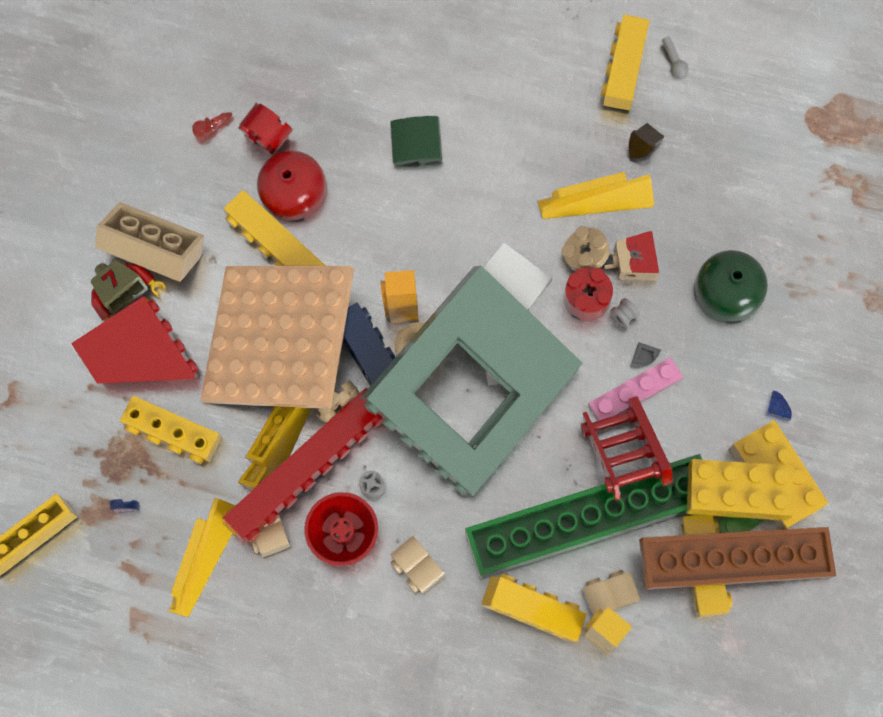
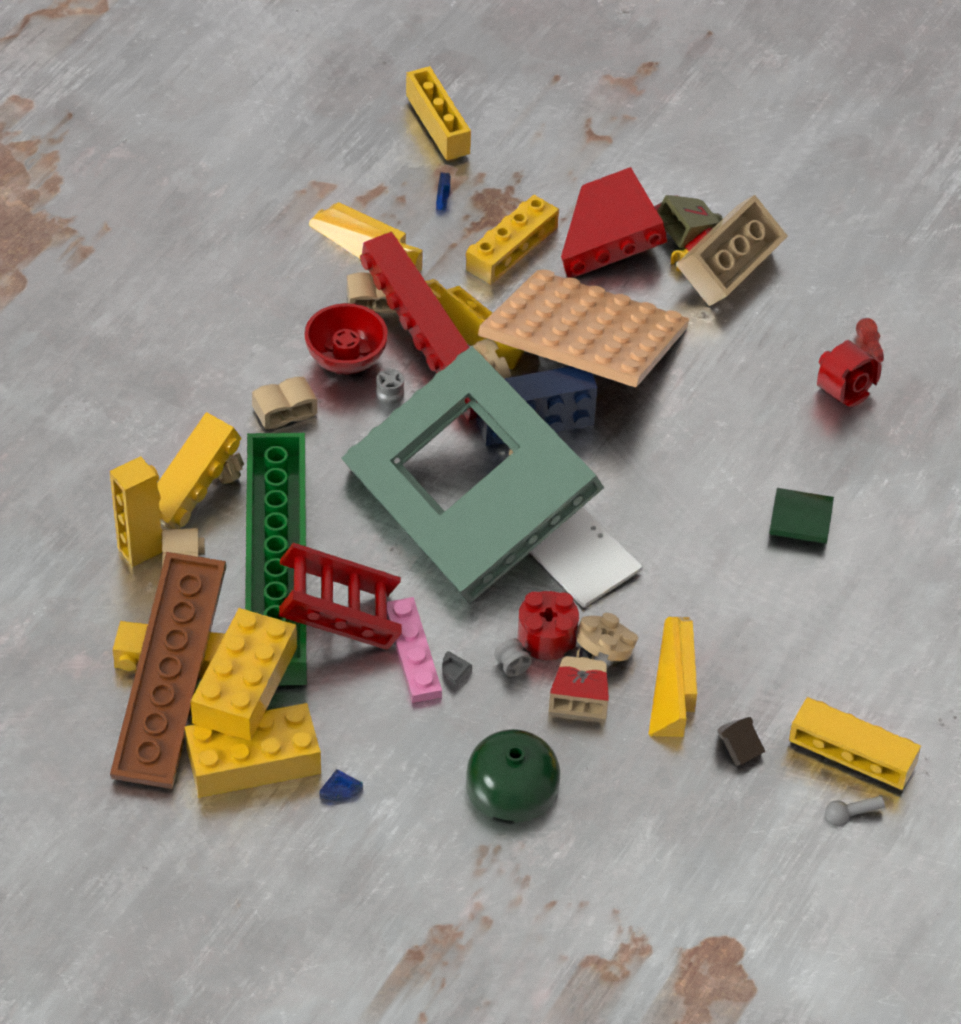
camera: 100 degrees right, 25 degrees down
yellow brick [223,190,326,266] -> none
red cylinder [257,150,327,221] -> none
light orange brick [380,270,419,324] -> none

